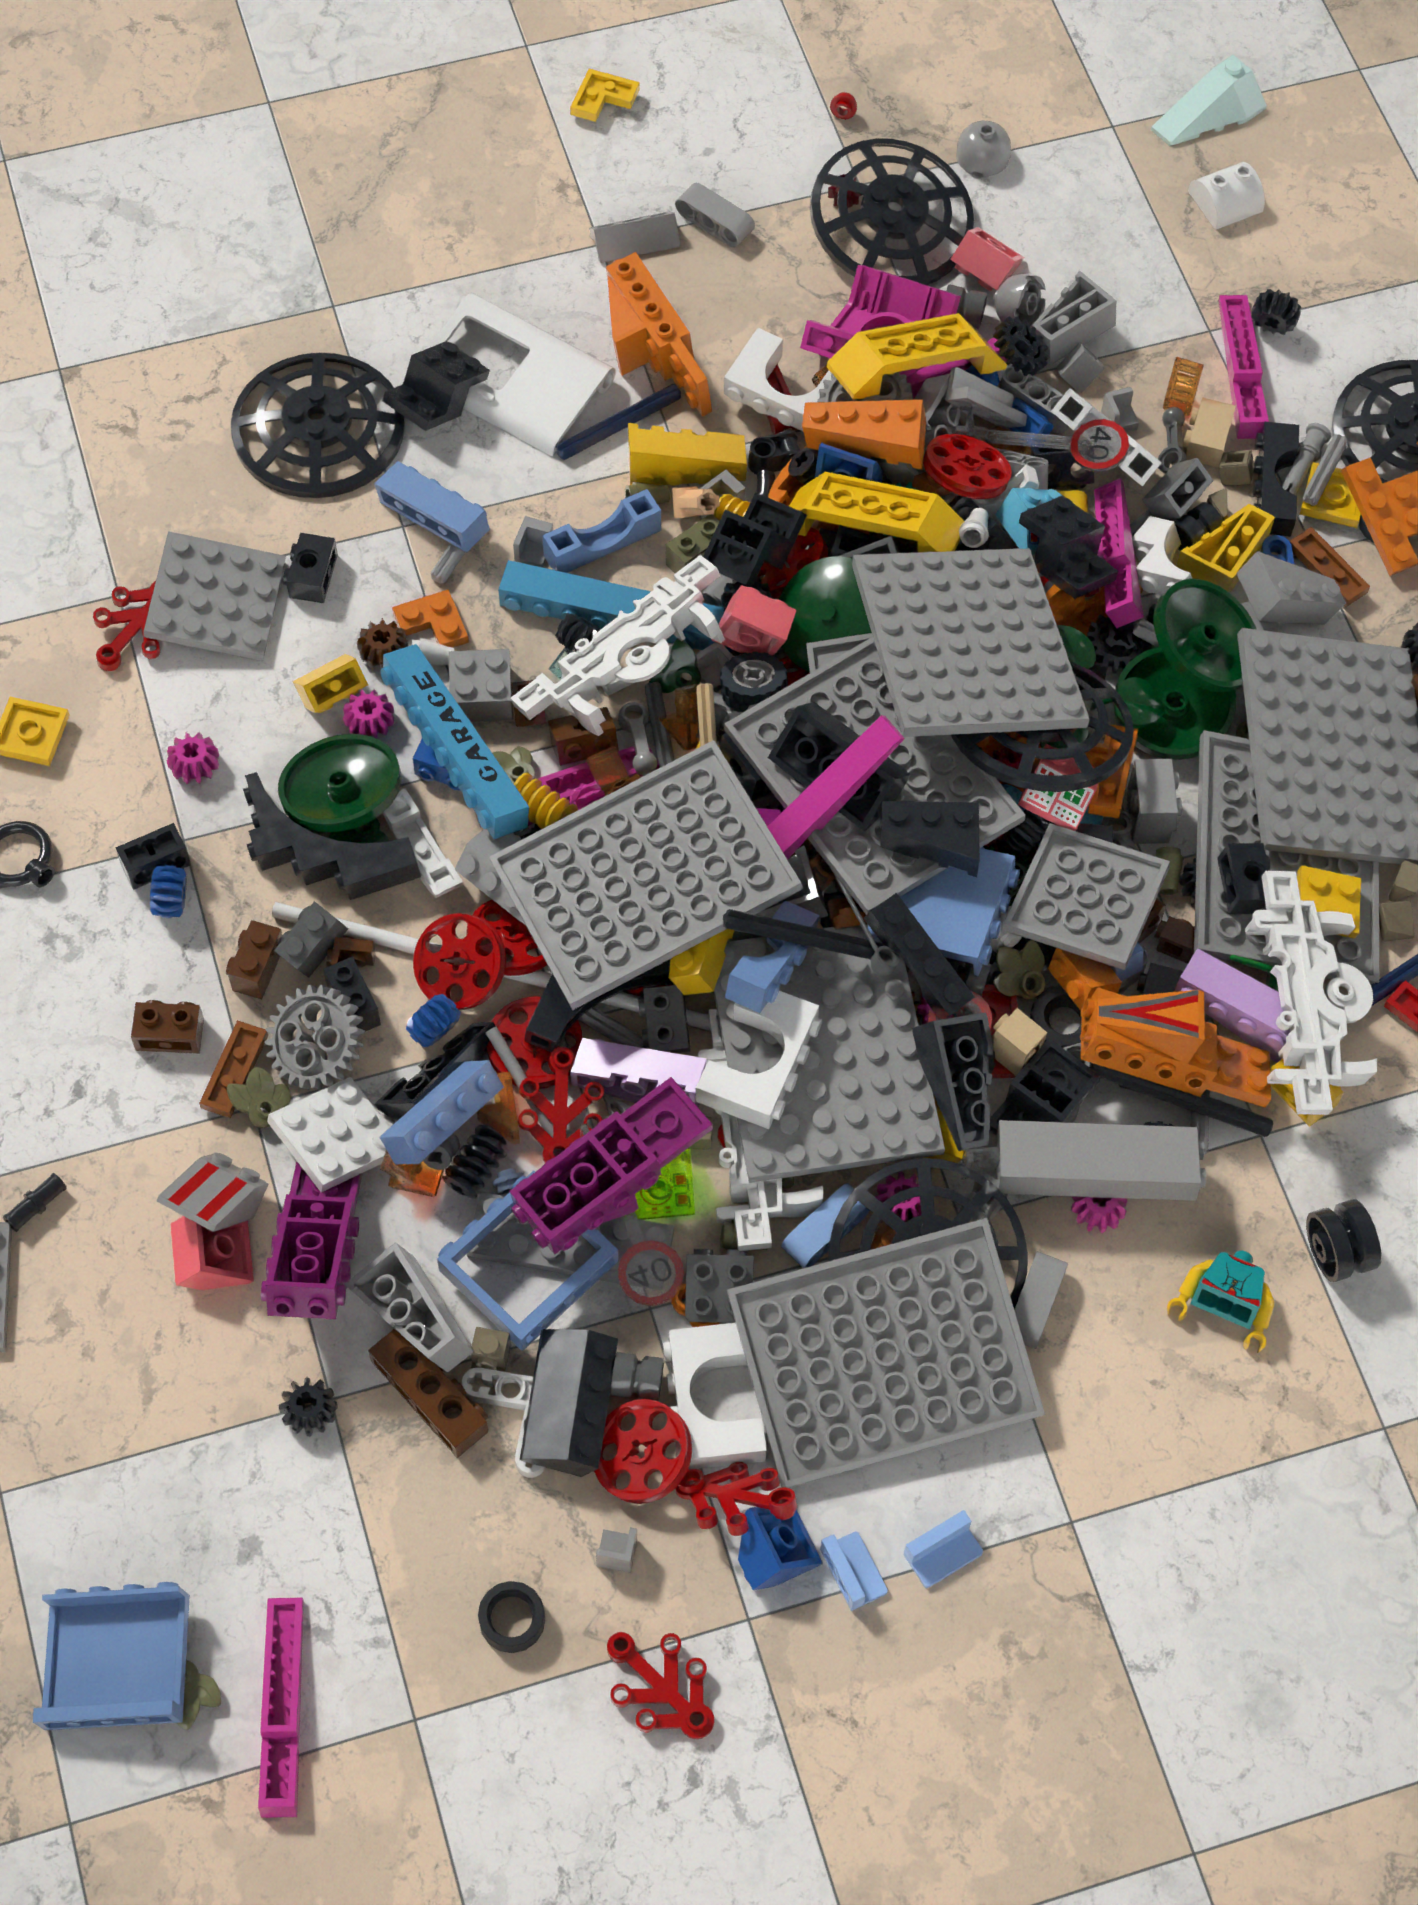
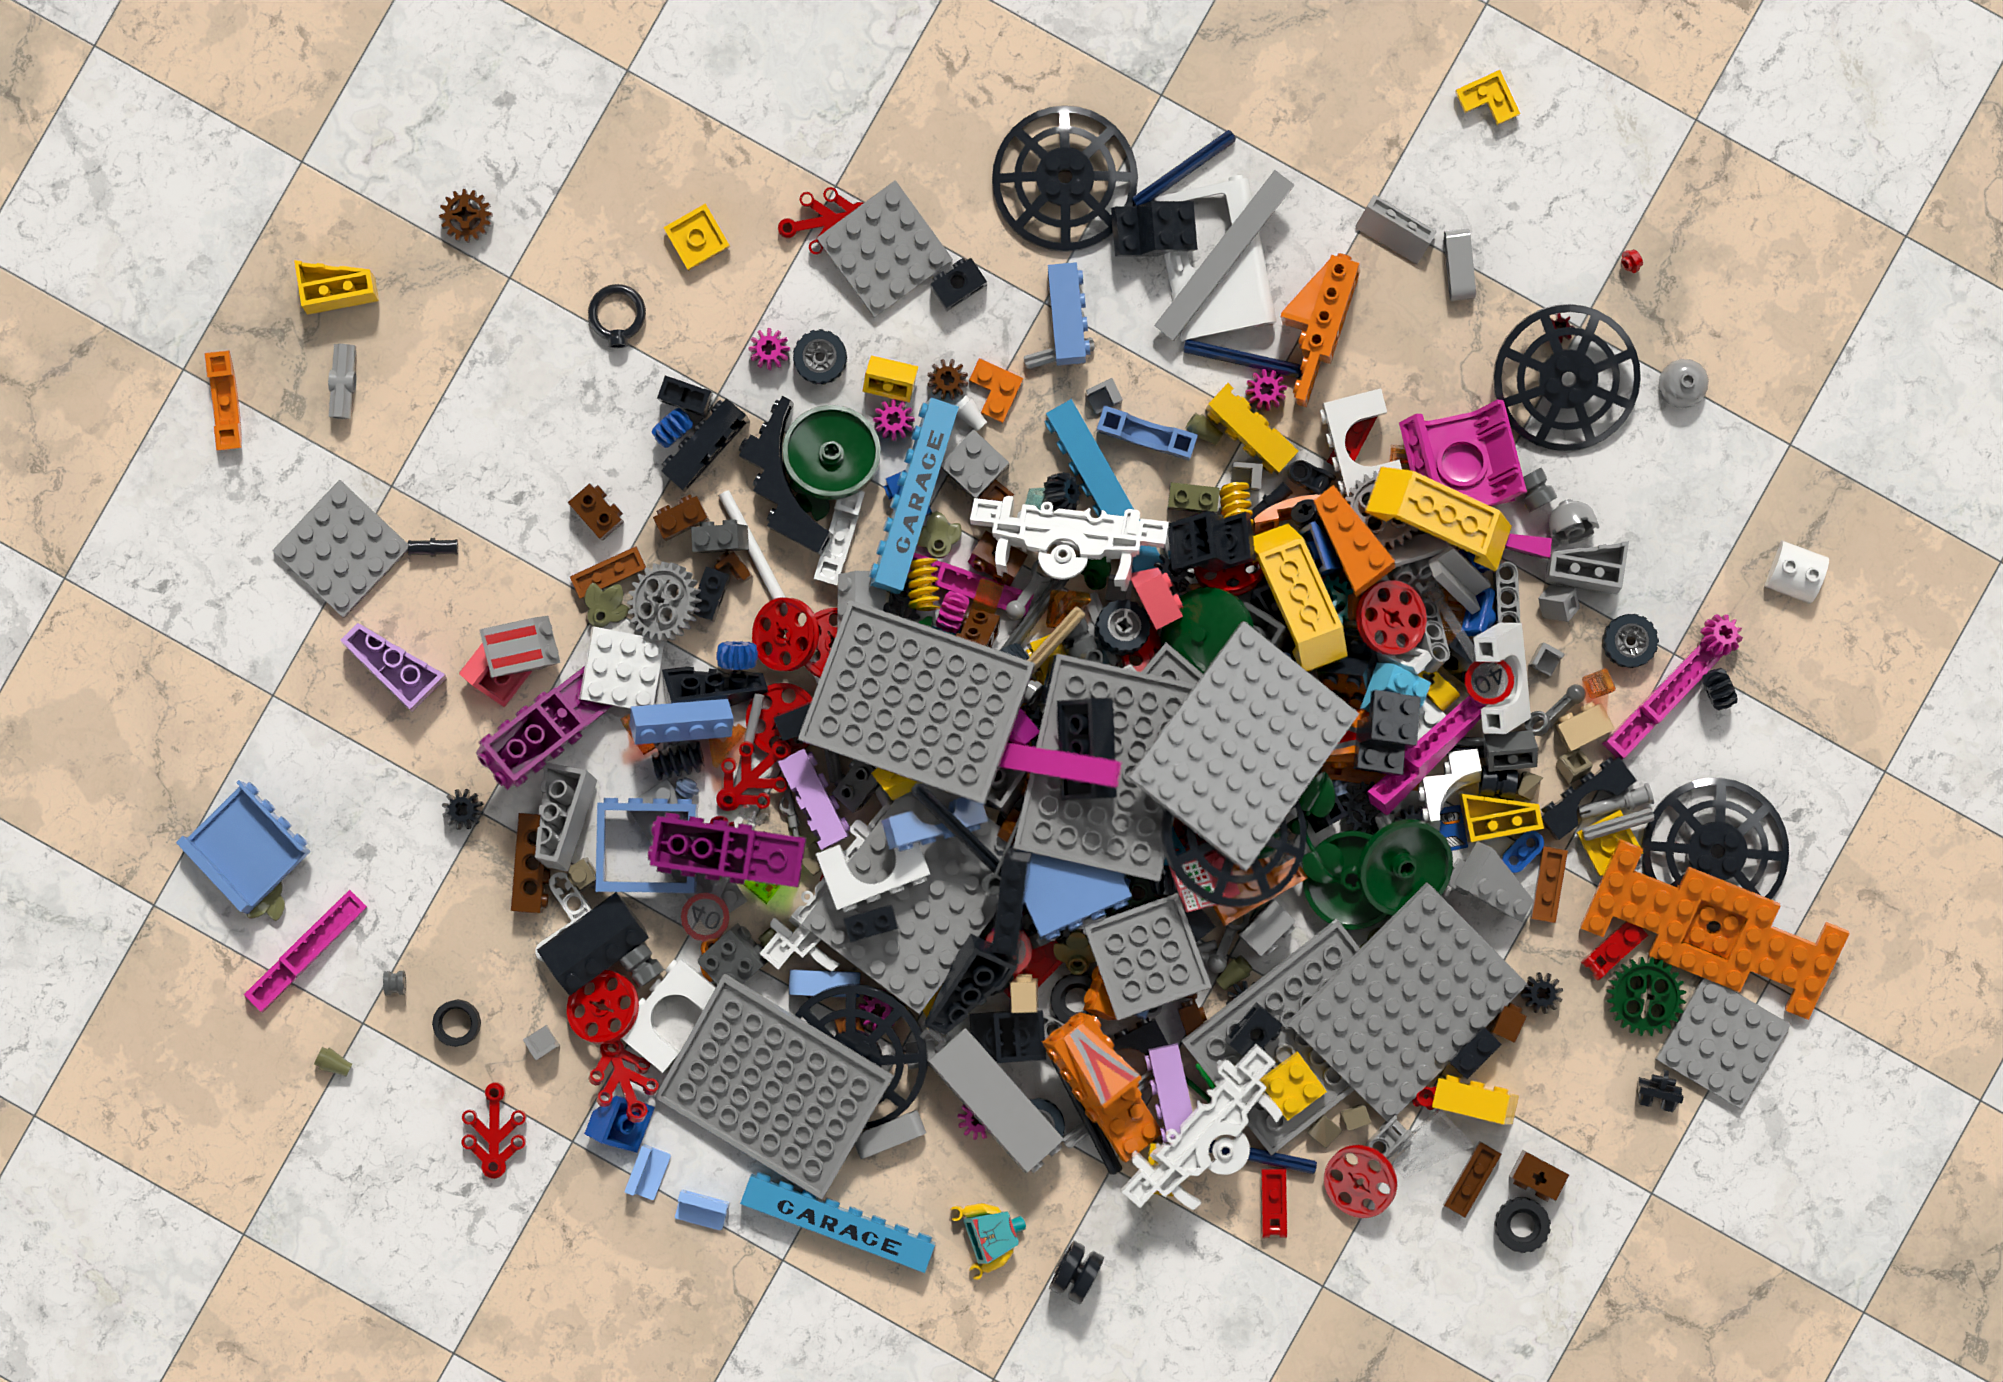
camera: 55 degrees right, 25 degrees up
light nougat piece [672,486,719,518] -> none
black wedge [880,801,980,878] -> none
coral slope [950,227,1025,291] -> none
white cone [959,508,989,548] -> none
black gear [993,316,1049,376] -> none
light aqua wedge [1151,55,1267,146] -> none
none -> olive cone [314,1047,353,1077]
none -> lavender wedge [340,623,447,712]
none -> dark grey wheel [383,970,407,996]
none -> black wedge [661,398,750,492]
none -> dark azure brick [740,1172,936,1273]
none -> black wheel [793,329,847,385]
none -> black brick [843,905,899,942]
none -> dark blue axle [1133,130,1236,206]
none -> light grey tile [1154,170,1295,341]
none -> dark pink gear [1245,369,1287,411]
none -> black wheel [1602,614,1659,668]
none -> dark pink gear [1700,614,1743,656]

